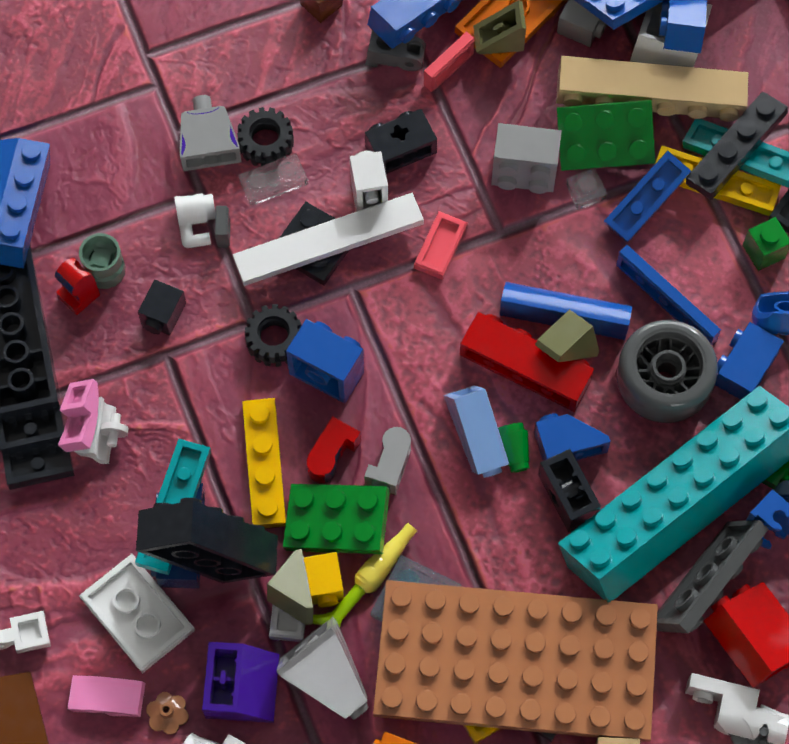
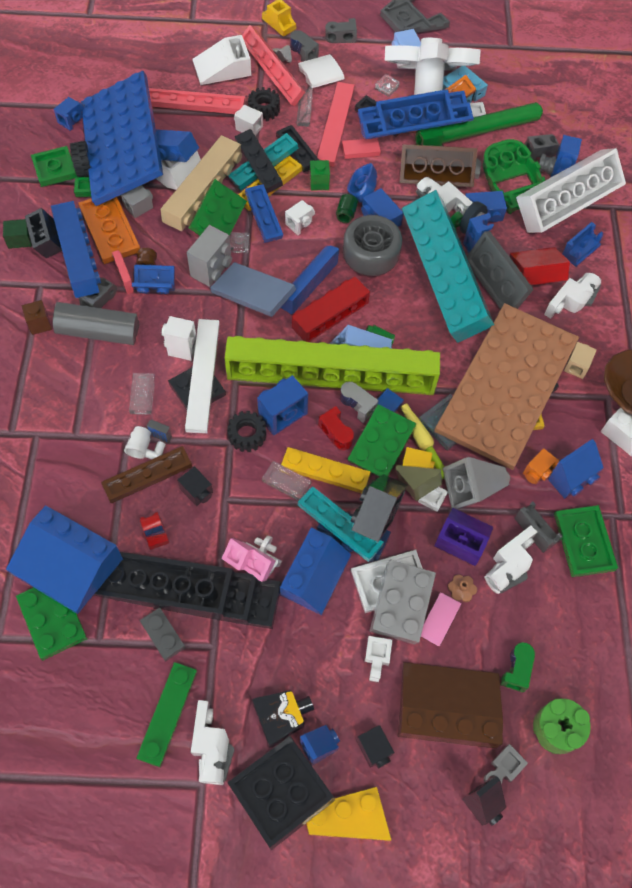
camera: 70 degrees left, 5 degrees down
sand green wheel [79,233,126,289] -> none
light grey torso [180,95,242,171] -> none
black tyre [237,107,294,168] -> none
black brick [365,109,437,174] -> none
coral tile [414,211,468,280] -> none
olive slope [473,0,526,54] -> none
blue slope [534,413,611,461] -> none
olive slope [535,309,599,362] -> none
black brick [538,449,601,532] -> none
blue tile [616,245,721,346] -> none
none -> dark grey brick [53,302,140,345]
none -> reddish brown plate [101,446,192,504]
none -> blue bracket [132,265,175,294]
none -> reddish brown wheel [136,248,157,265]
none -> sand blue tile [210,262,296,317]
none -> lime brick [225,336,440,395]
none -> clear plate [262,461,311,501]
none -> blue slope [280,528,351,615]
none -> white brick [285,200,315,235]
none -> dark green brick [336,194,358,223]
none -> light grey brick [369,560,436,645]
none -> blue tile [377,388,404,412]

